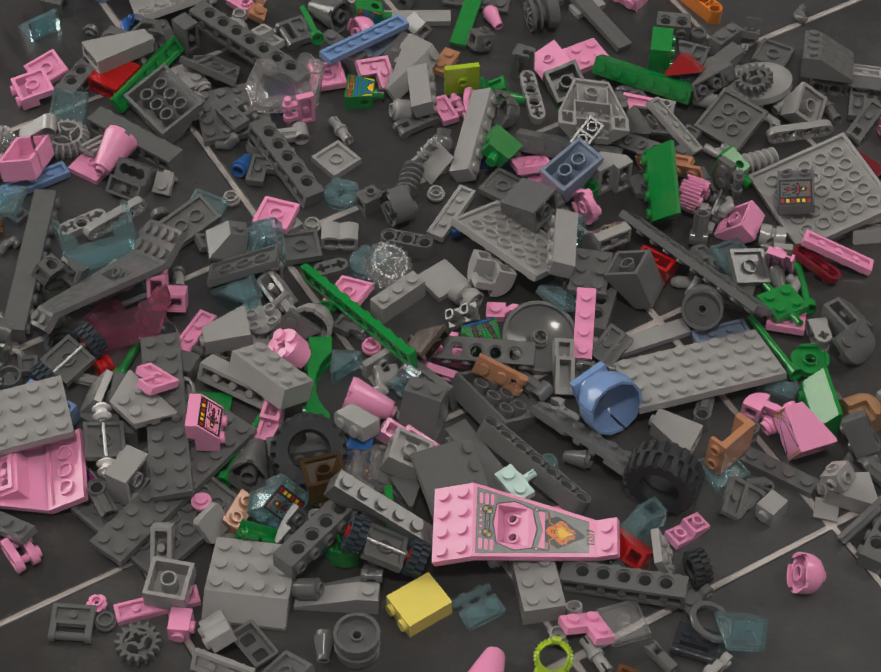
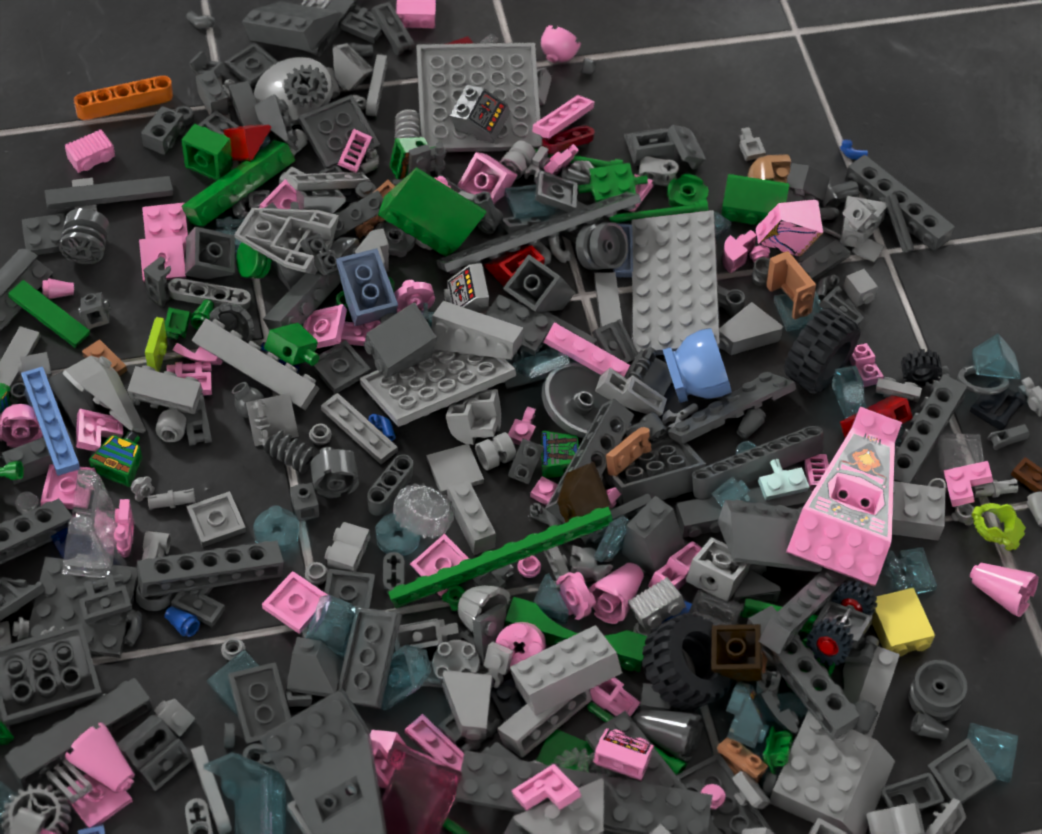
camera: 75 degrees left, 5 degrees up
light grey arm [717,196,734,218] -> none
bright pink cylinder [787,552,826,594] -> none
none -> light grey plate [131,476,155,502]
none -> bright pink slope [338,129,372,173]
none -> light grey plate [483,642,514,688]
none -> bright pink plate [556,572,596,620]
none -> clear light blue bracket [711,476,751,508]

